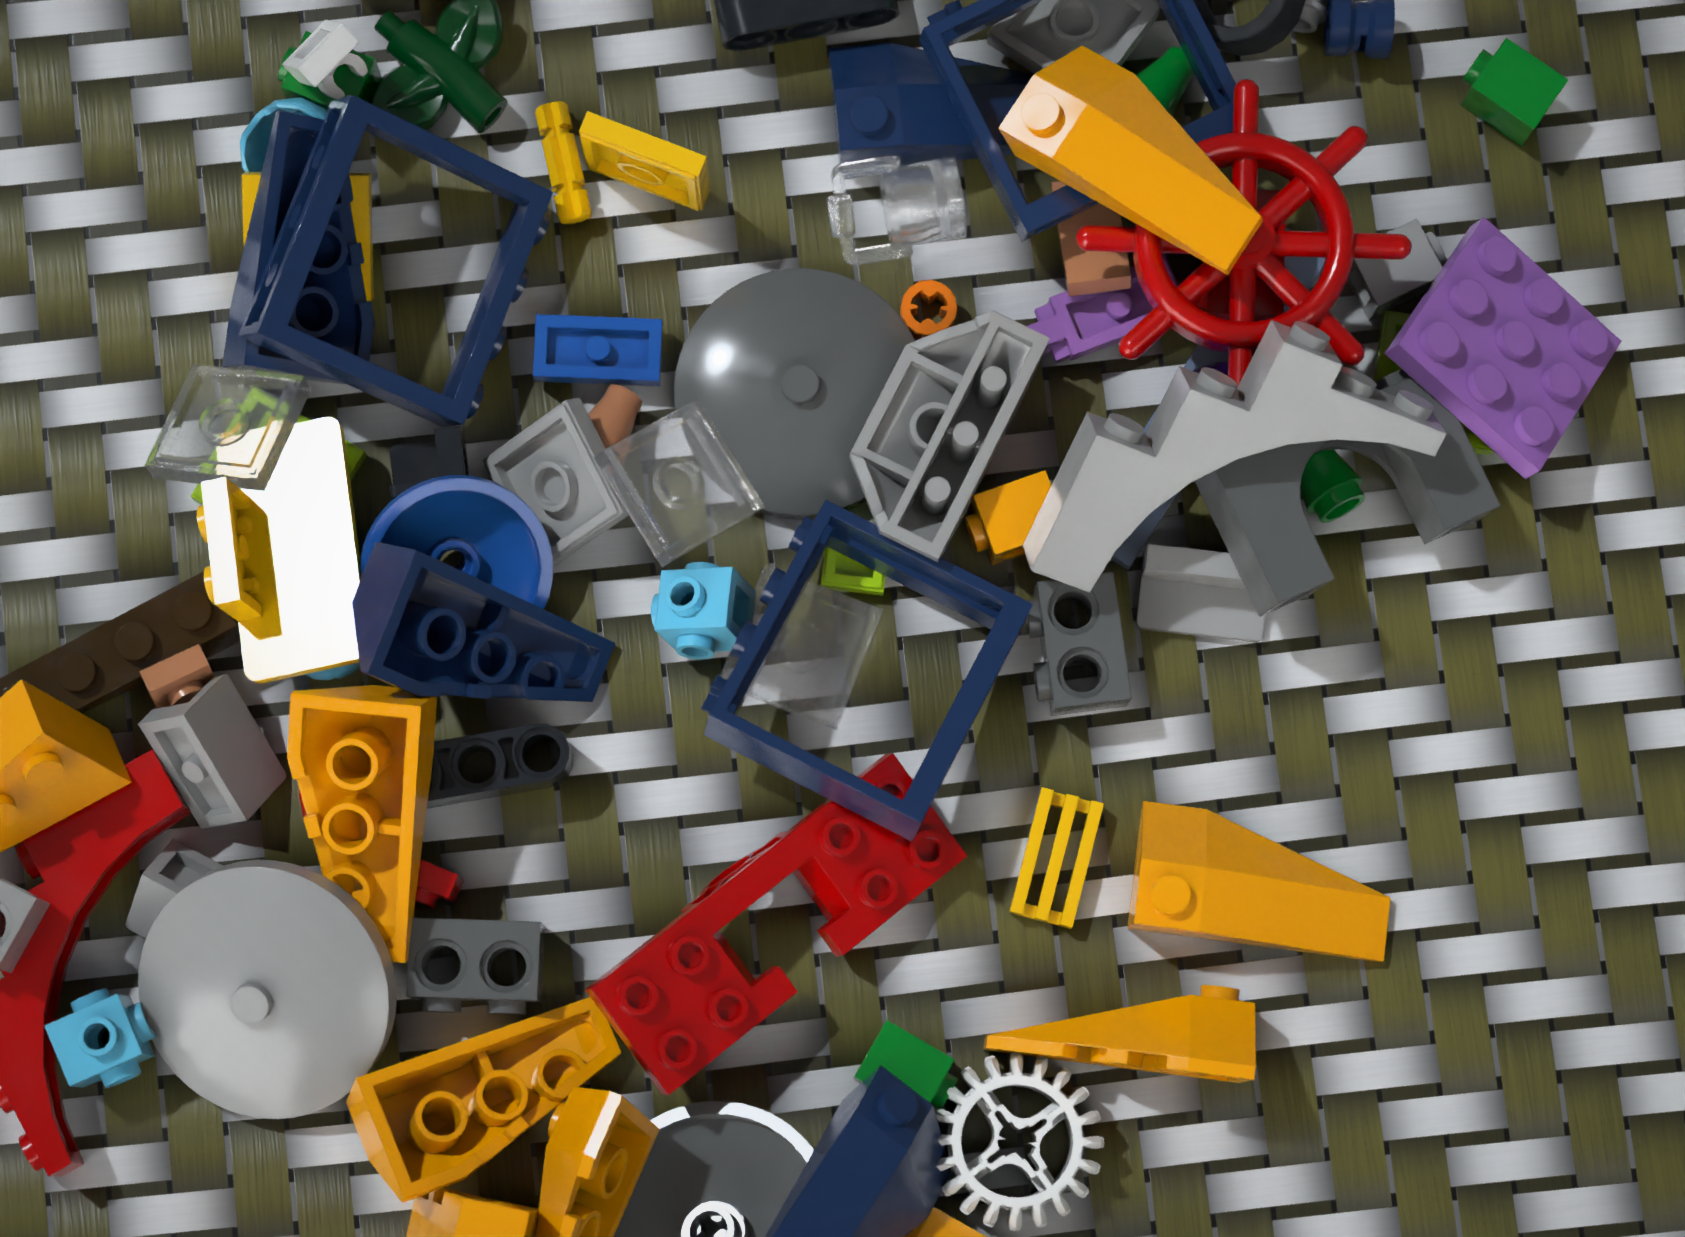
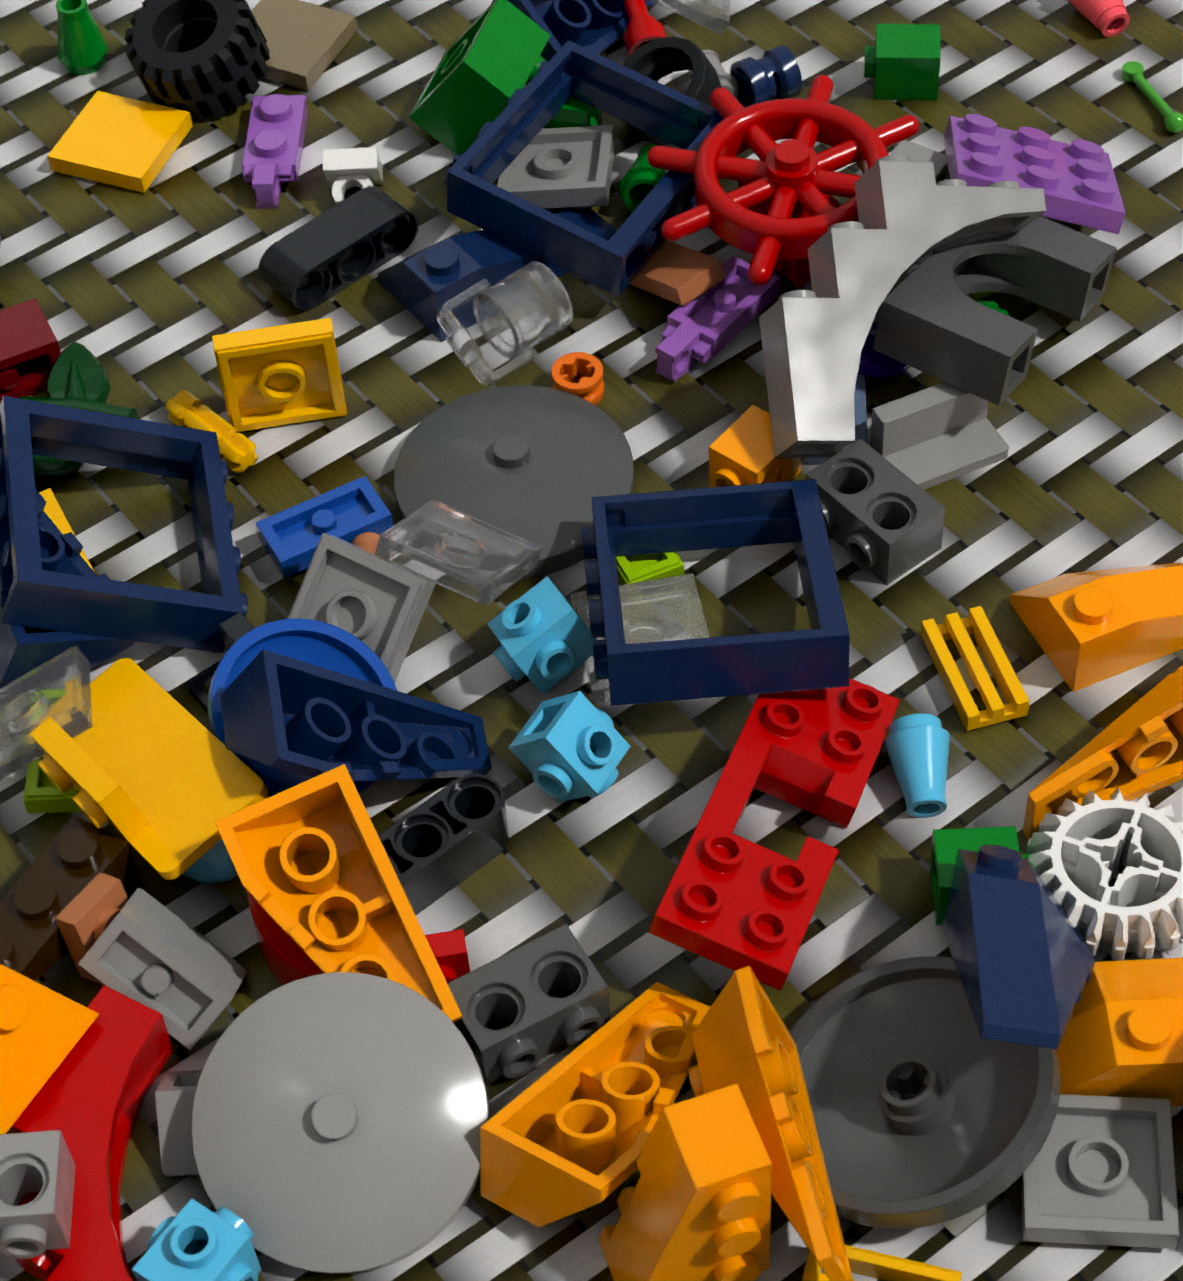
camera: 25 degrees left, 30 degrees down
light grey wedge [849,310,1050,562] -> none
light orange wedge [999,45,1263,275] -> none
none -> medium azure brick [508,691,631,802]
none -> medium azure cone [884,713,950,818]

